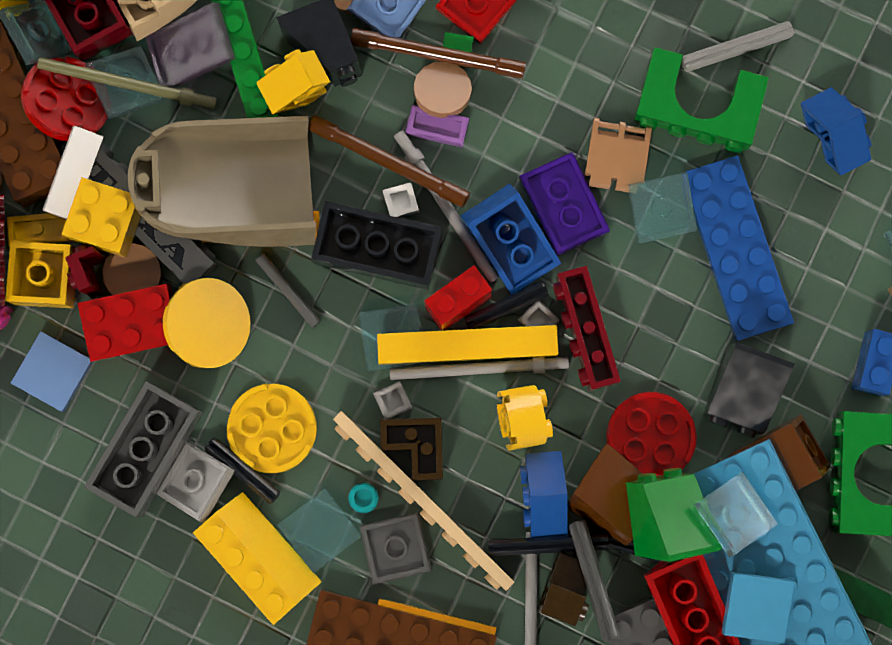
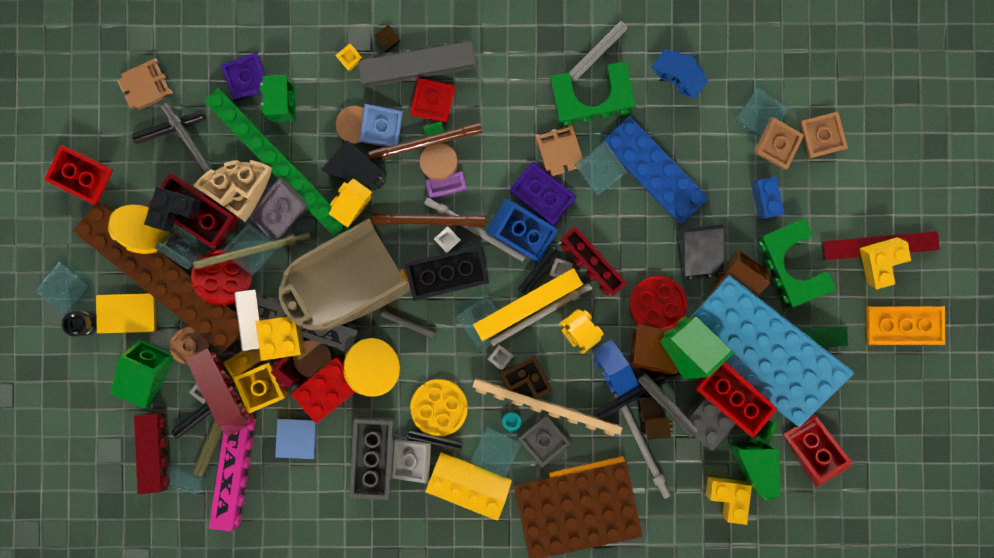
camera: 25 degrees left, 5 degrees up
red brick [424,265,492,331] -> none
clear light blue tile [694,472,778,558] -> none
dark azure tile [721,572,794,643] -> none

